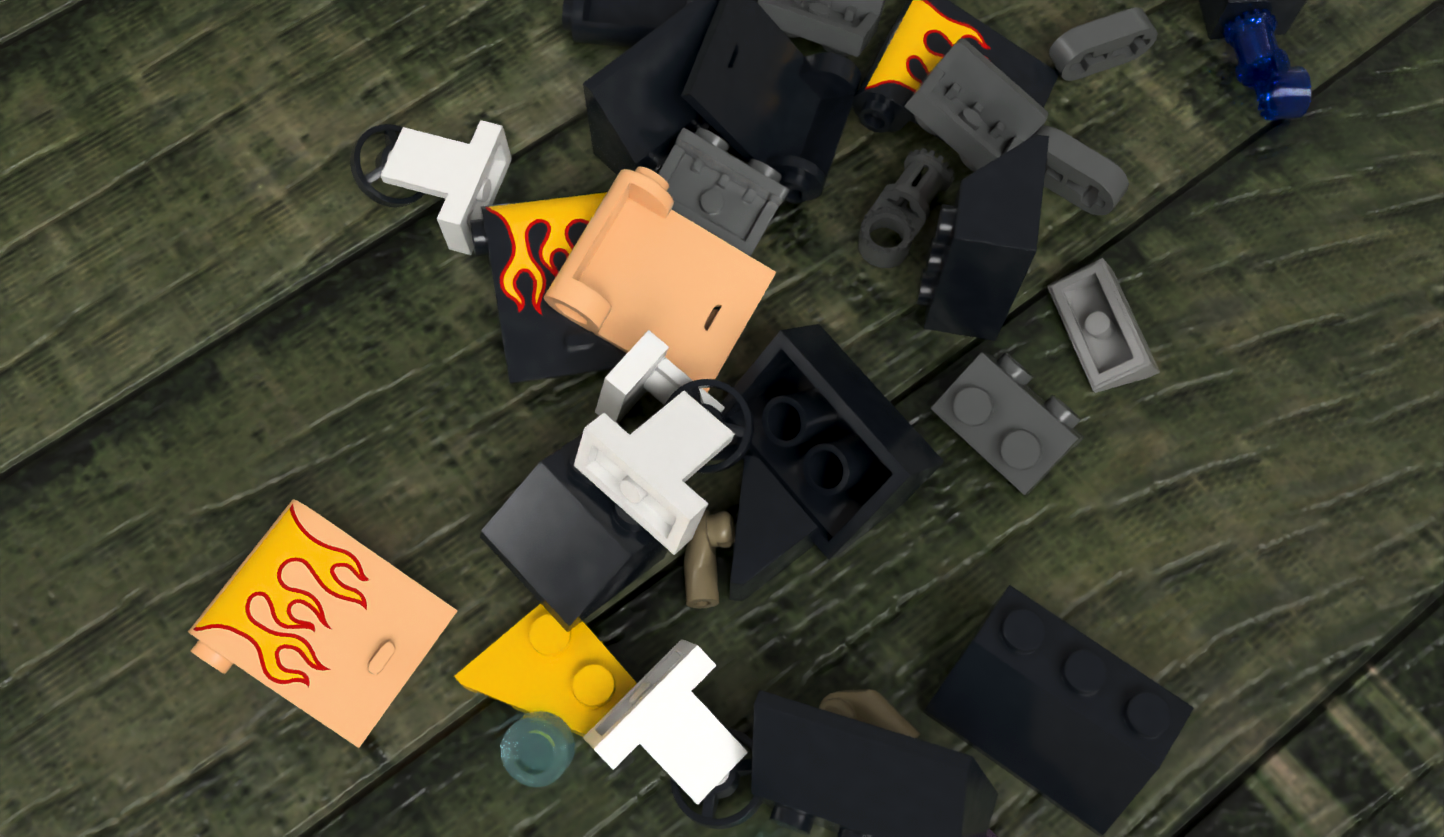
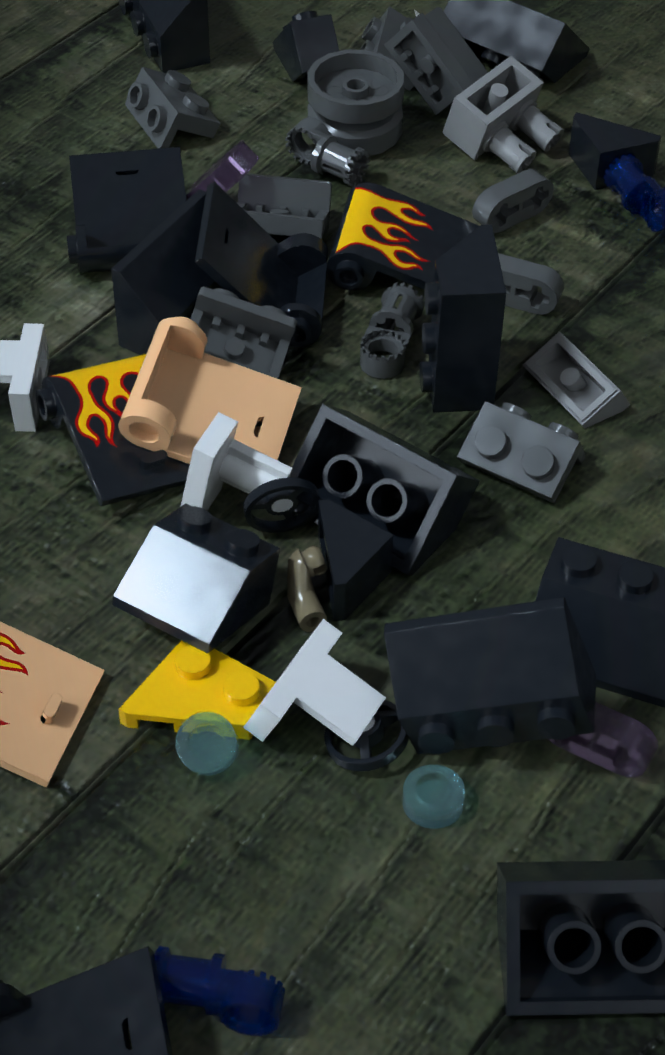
camera: 15 degrees left, 20 degrees down
white piece [574,379,754,555] -> none
dark grey bracket [904,38,1049,172] -> none

